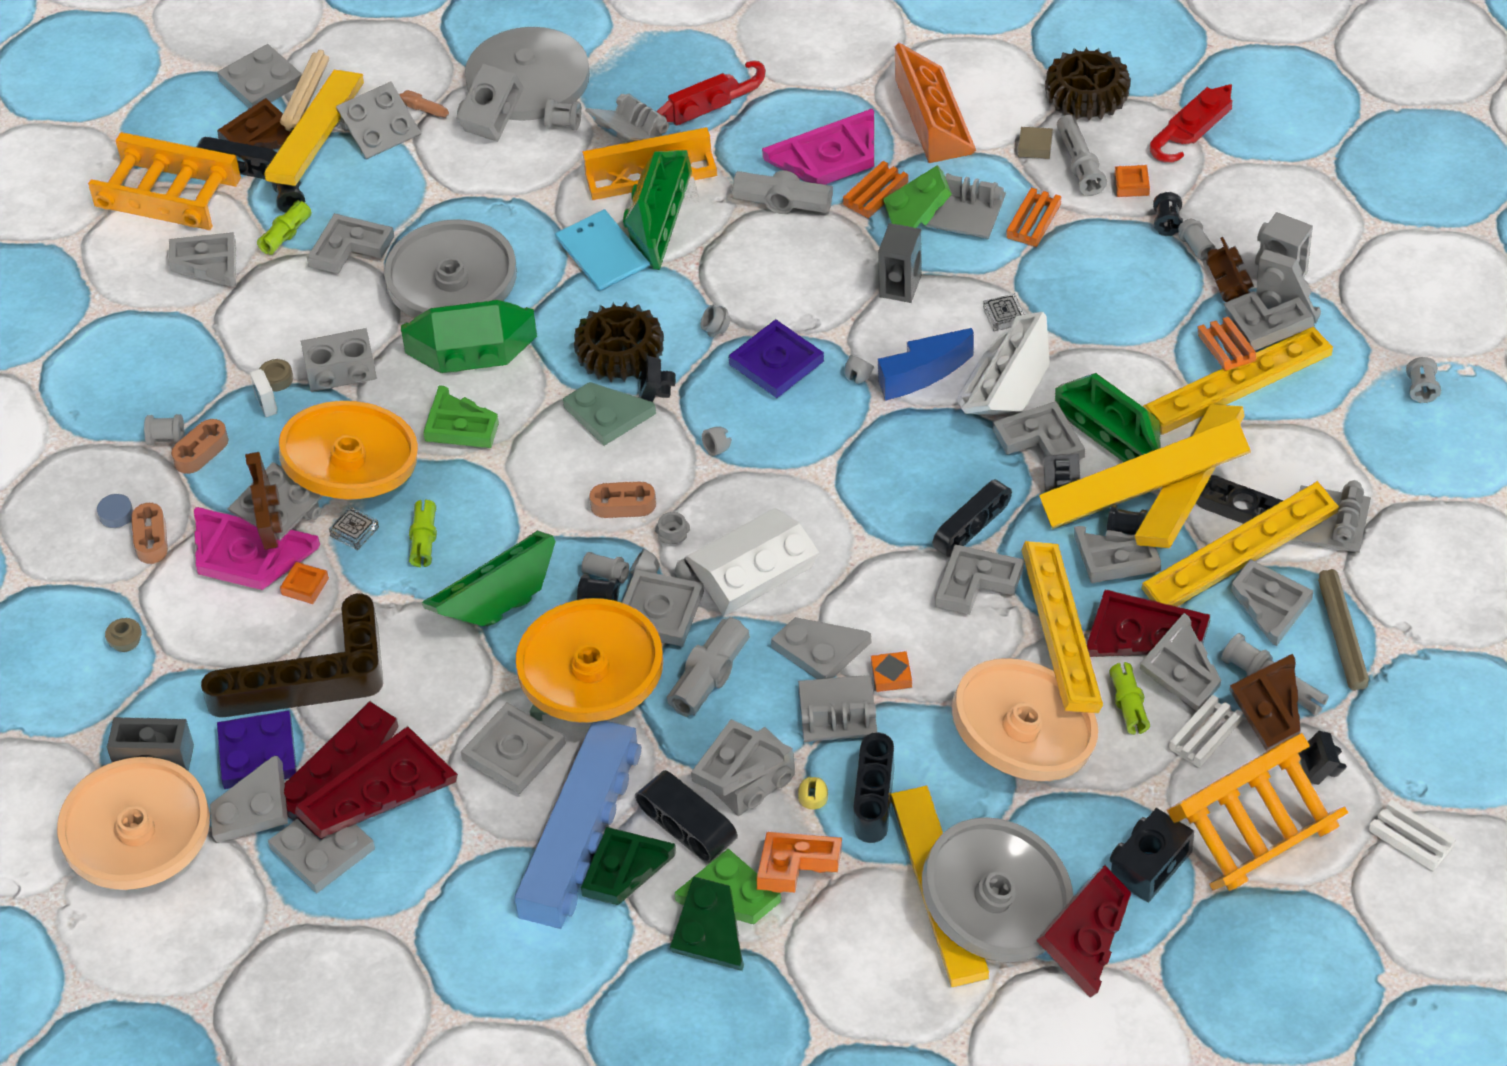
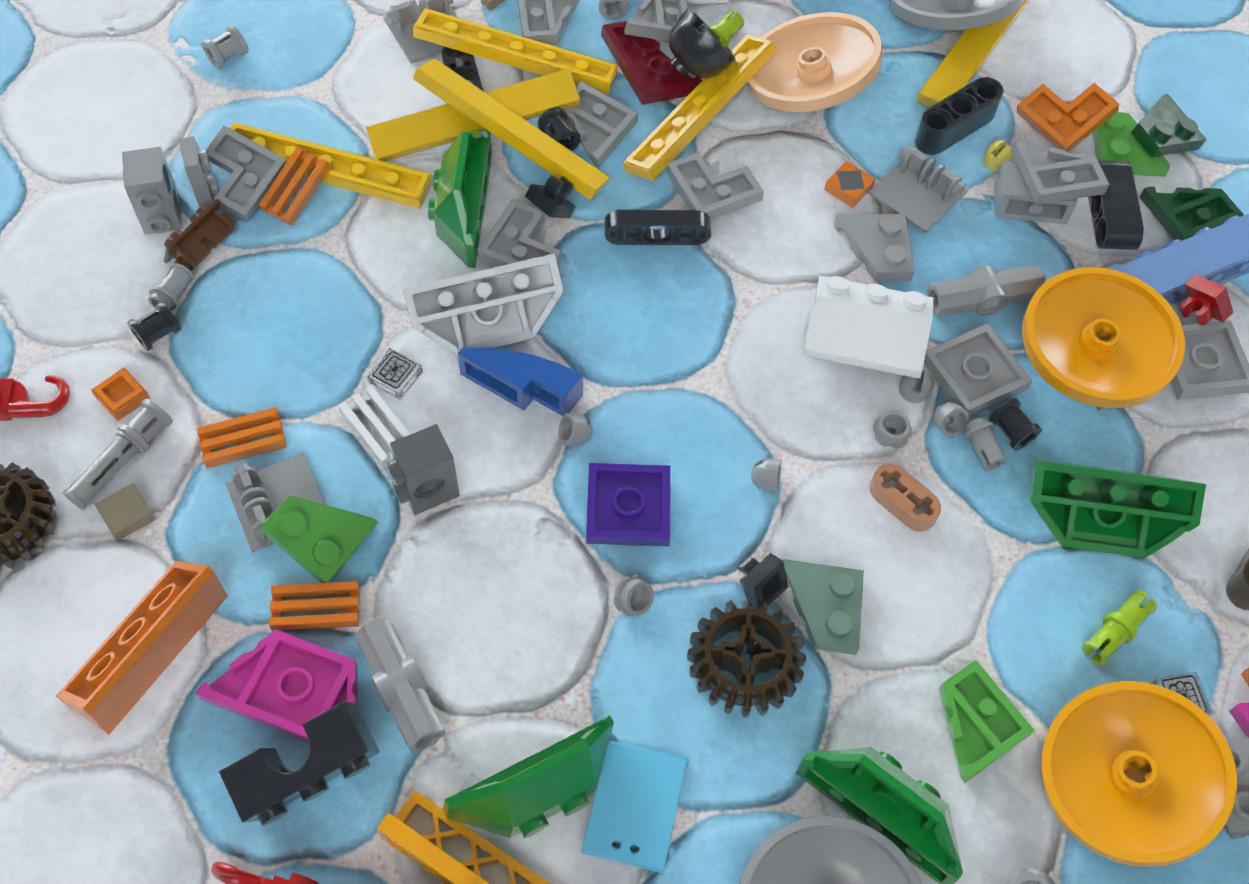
camera: 140 degrees left, 10 degrees up
none -> black arch [219,701,380,826]
none -> white tile [338,385,411,468]
none -> black cylinder [669,8,736,79]
none -> red tile [1180,274,1234,326]

